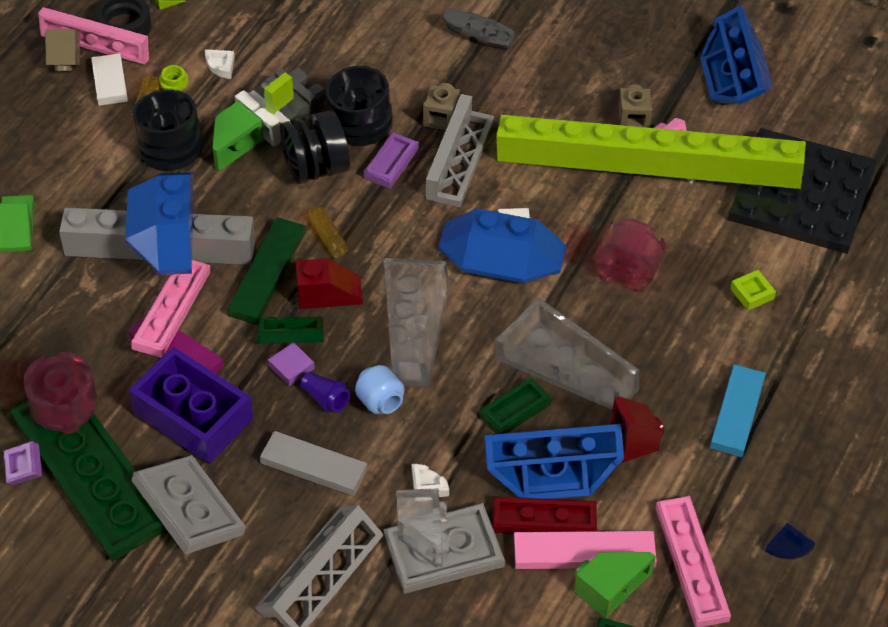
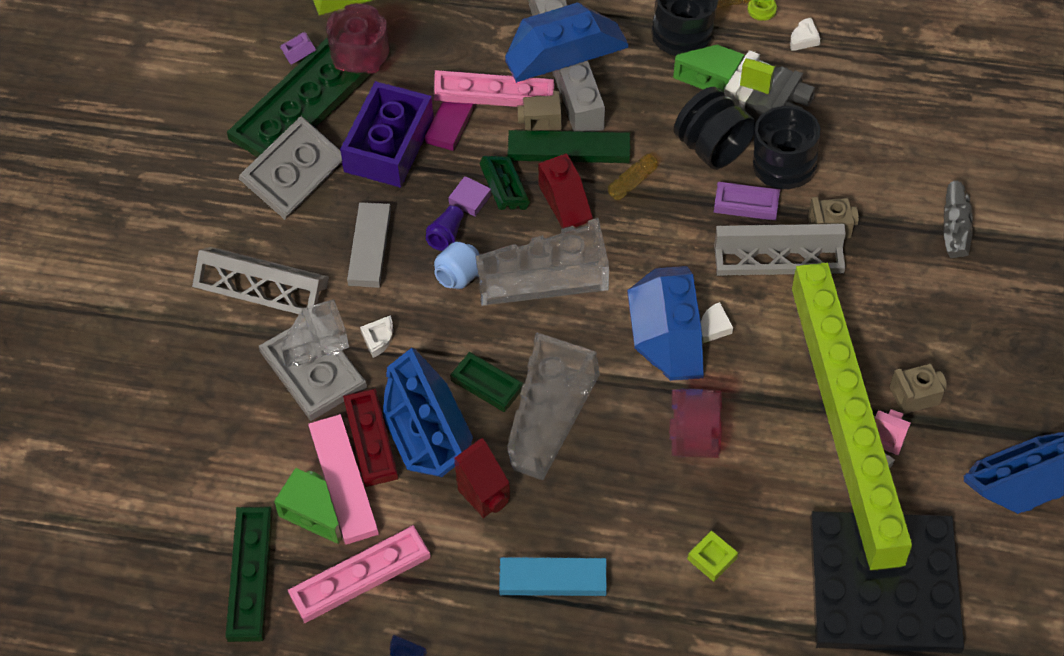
camera: 75 degrees right, 5 degrees up
none -> dark tan brick [517,91,561,131]

